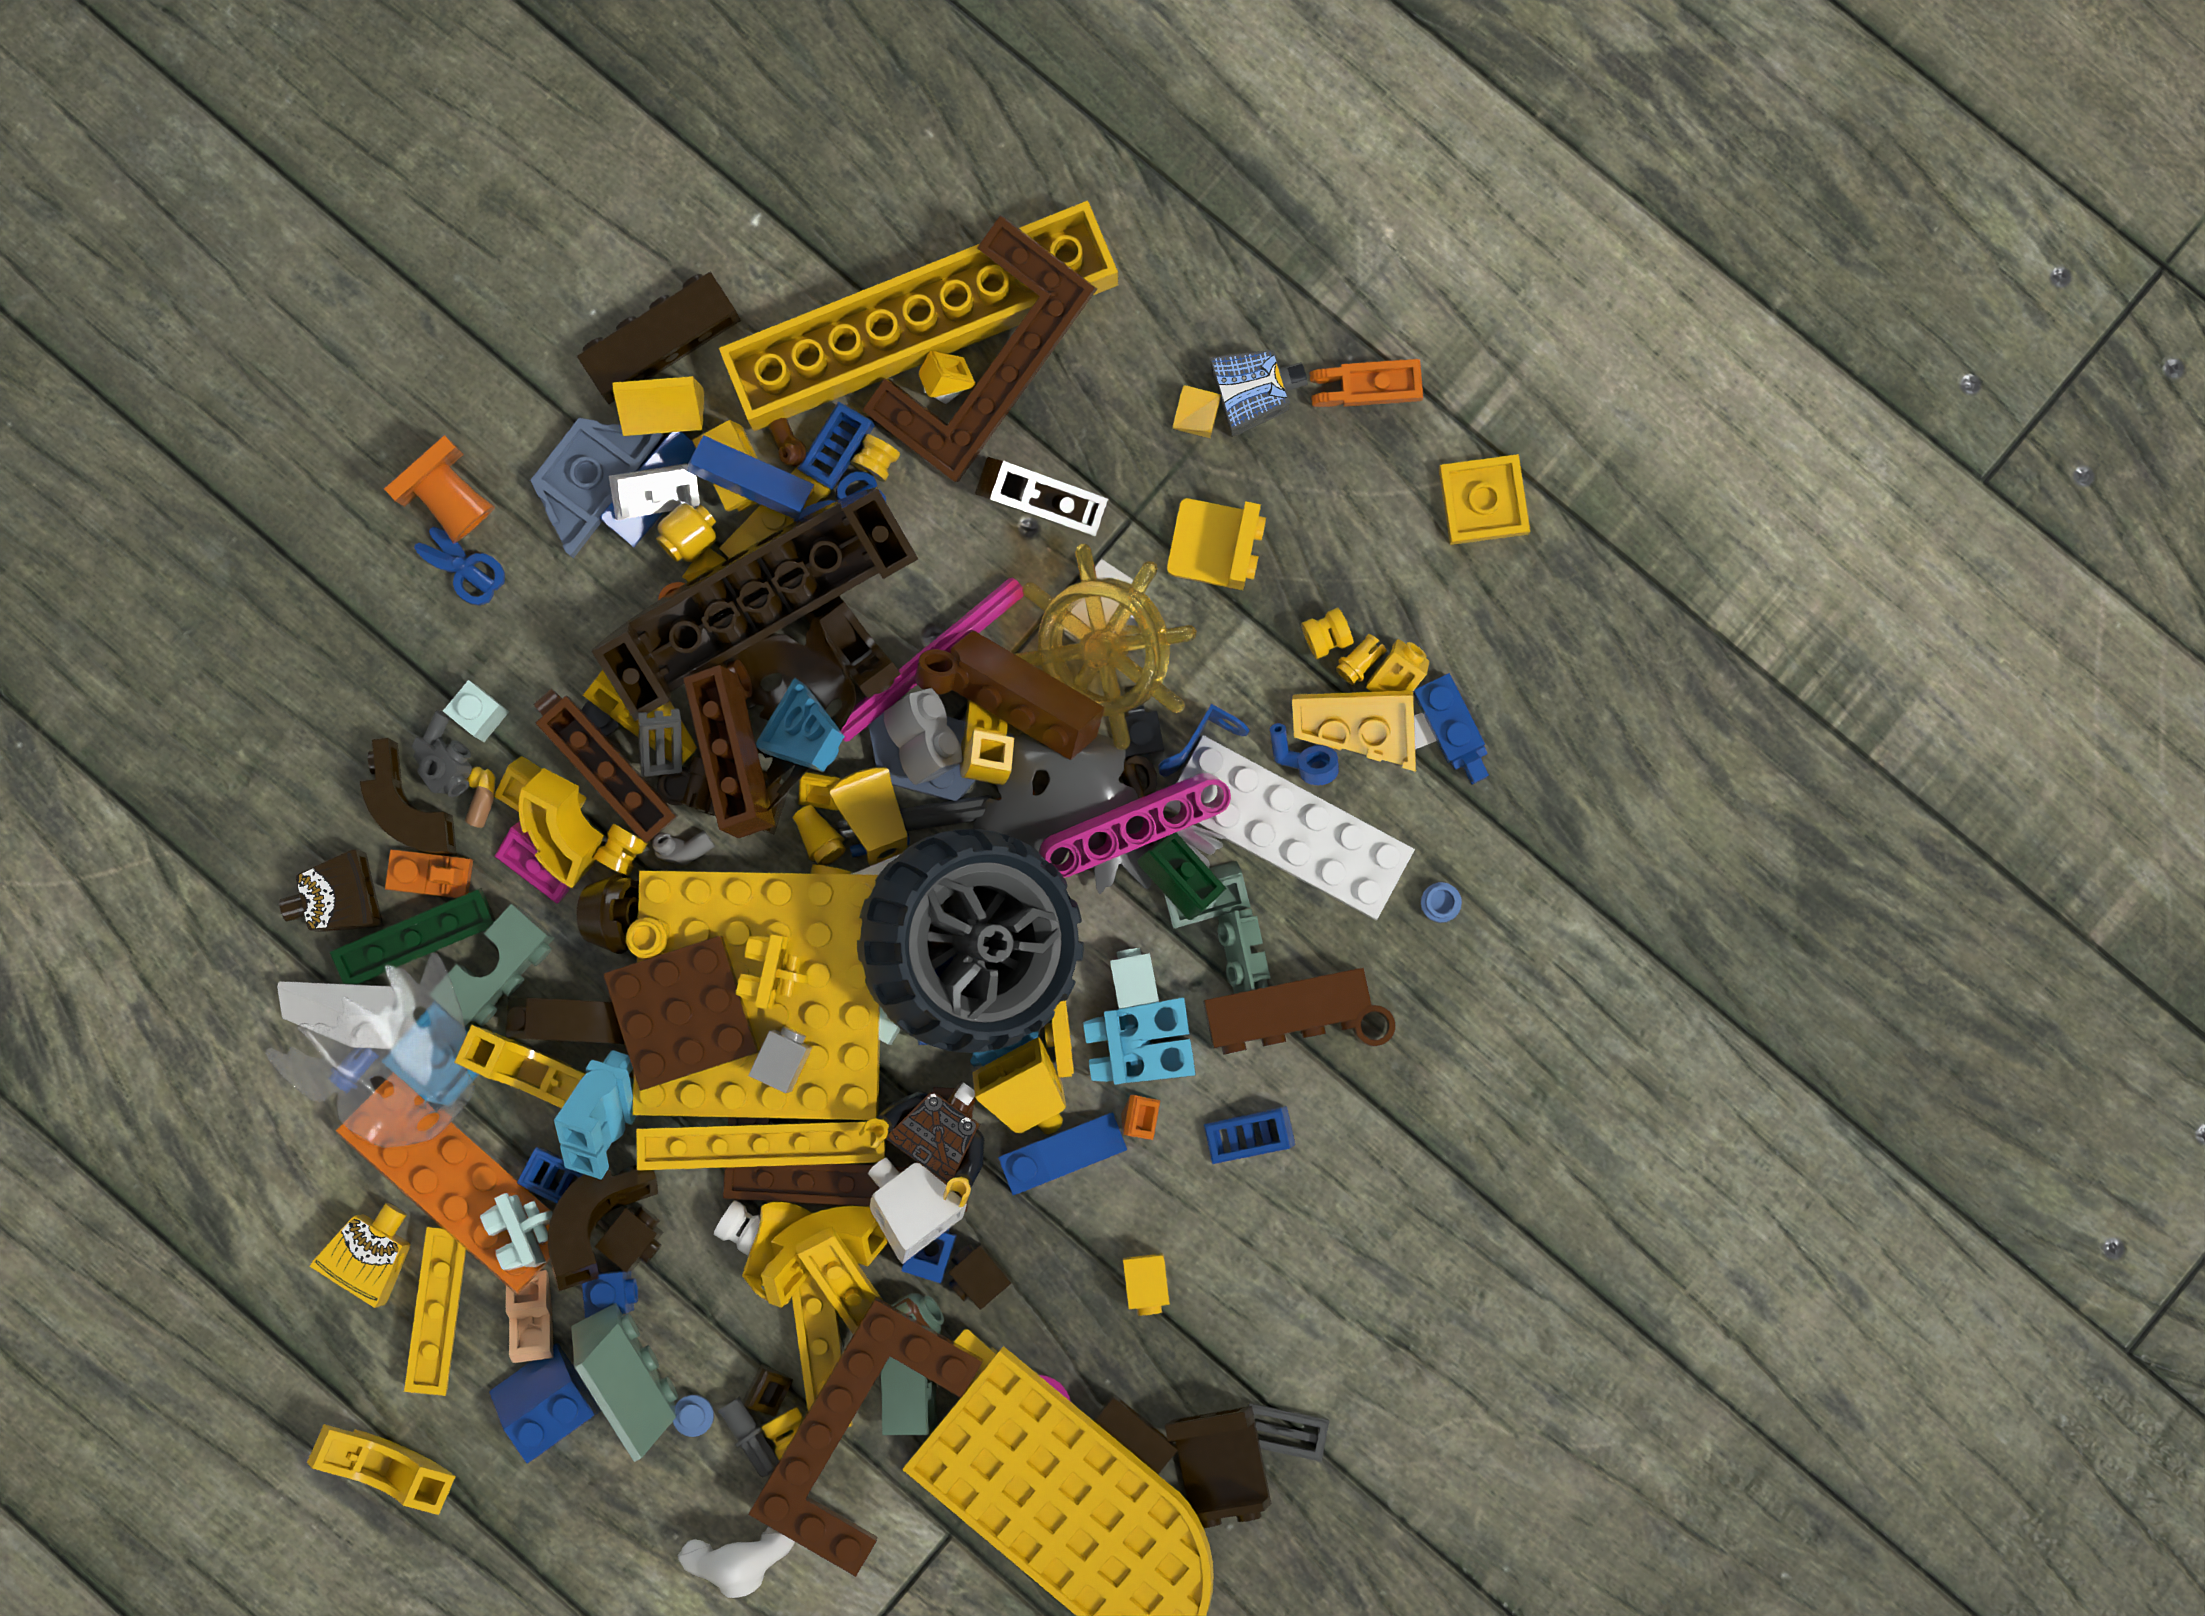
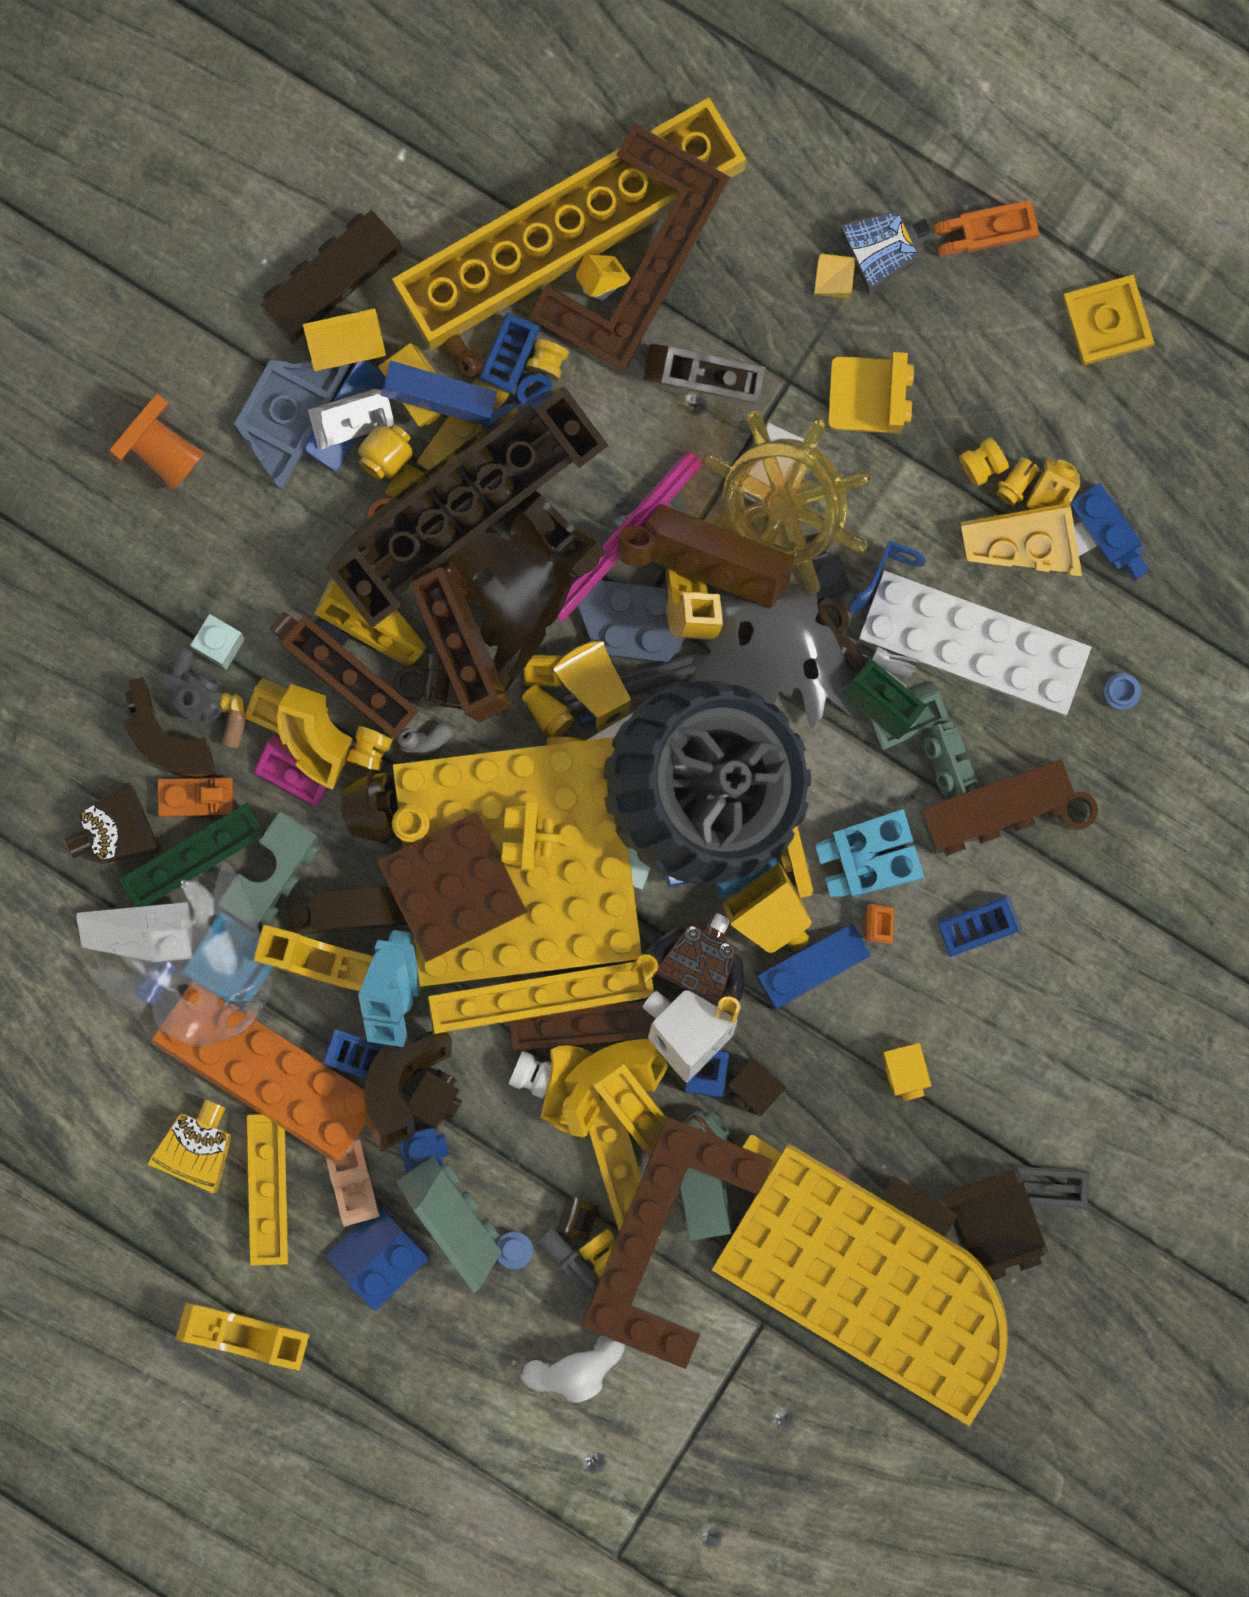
camera: 15 degrees left, 0 degrees up
blue piece [414,527,505,606] -> none
light aqua hips [480,1193,553,1271] -> none
dark grey tile [638,709,682,777] -> none
light grey brick [748,1026,812,1093] -> none
dark azure wing [756,678,845,772] -> none
light grey brick [884,688,963,785] -> none
dark pink beam [1039,773,1231,878] -> none
light aqua brick [1110,948,1159,1009] -> none
blue plate [1270,723,1339,785] -> none

